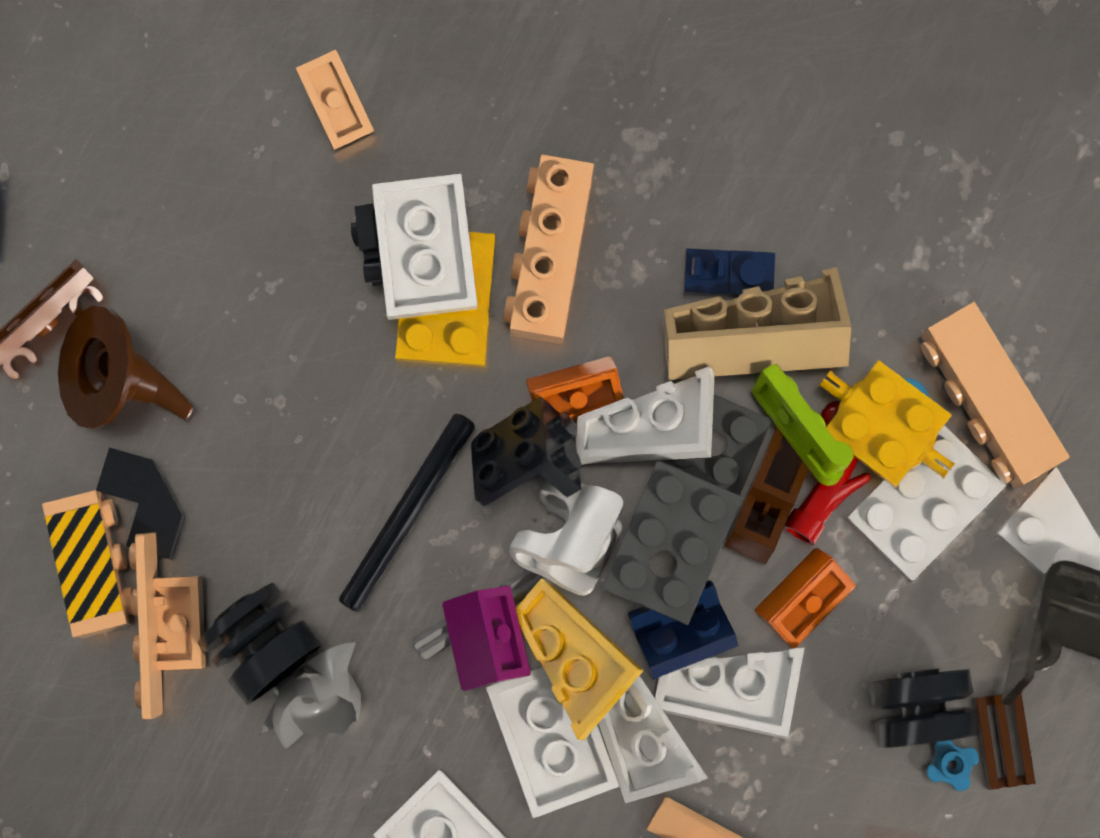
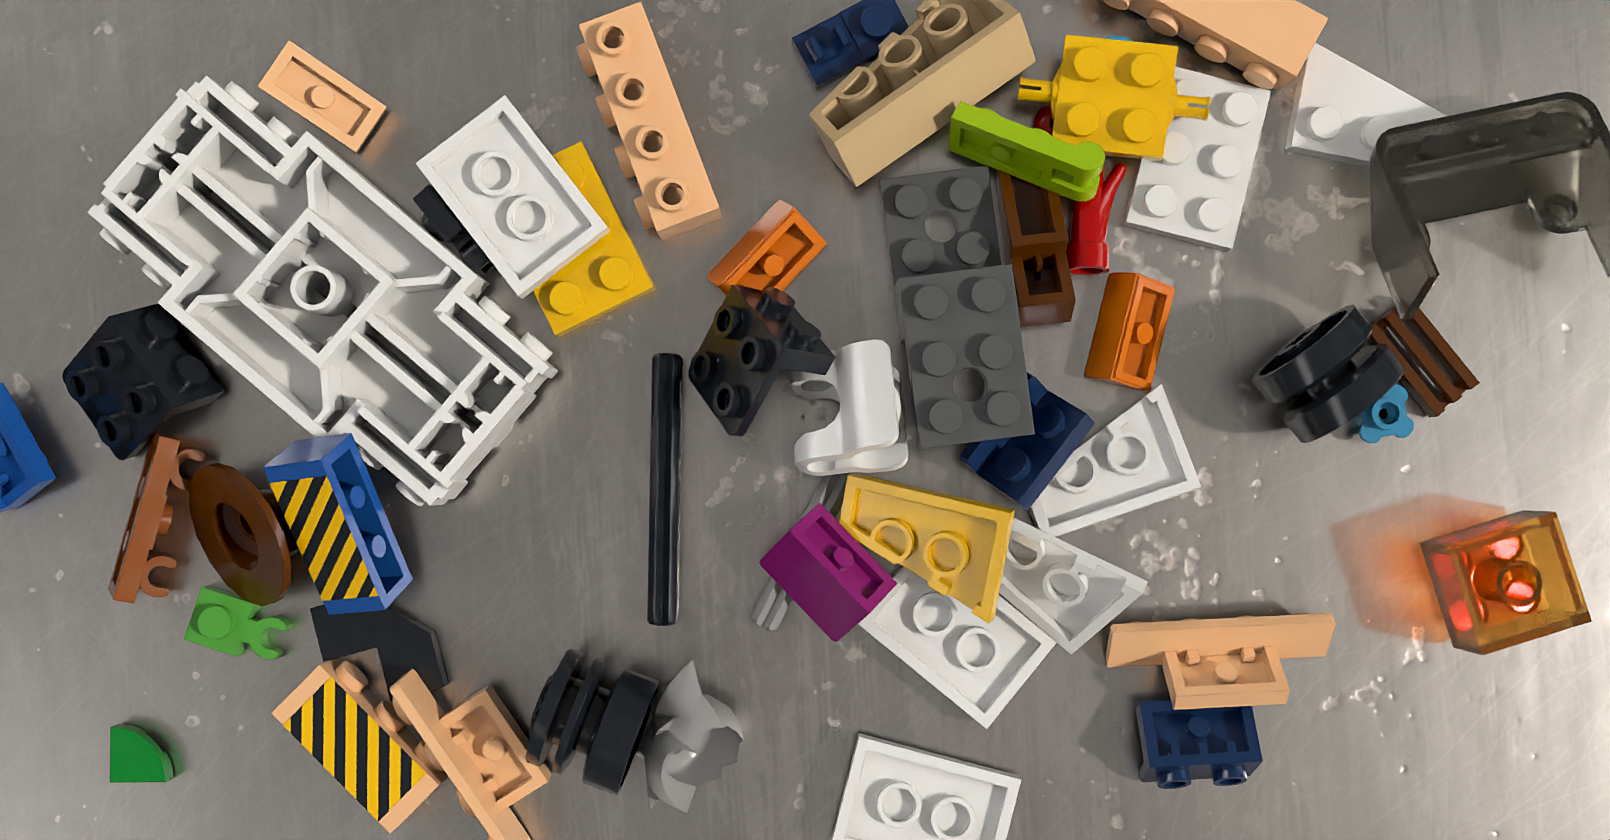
camera: 30 degrees left, 5 degrees up
white wing [576,366,715,465] -> none
none -> black bracket [62,303,225,461]
none -> white piece [87,75,558,507]
none -> bright green plate [184,585,294,659]
none -> brick [263,433,413,615]

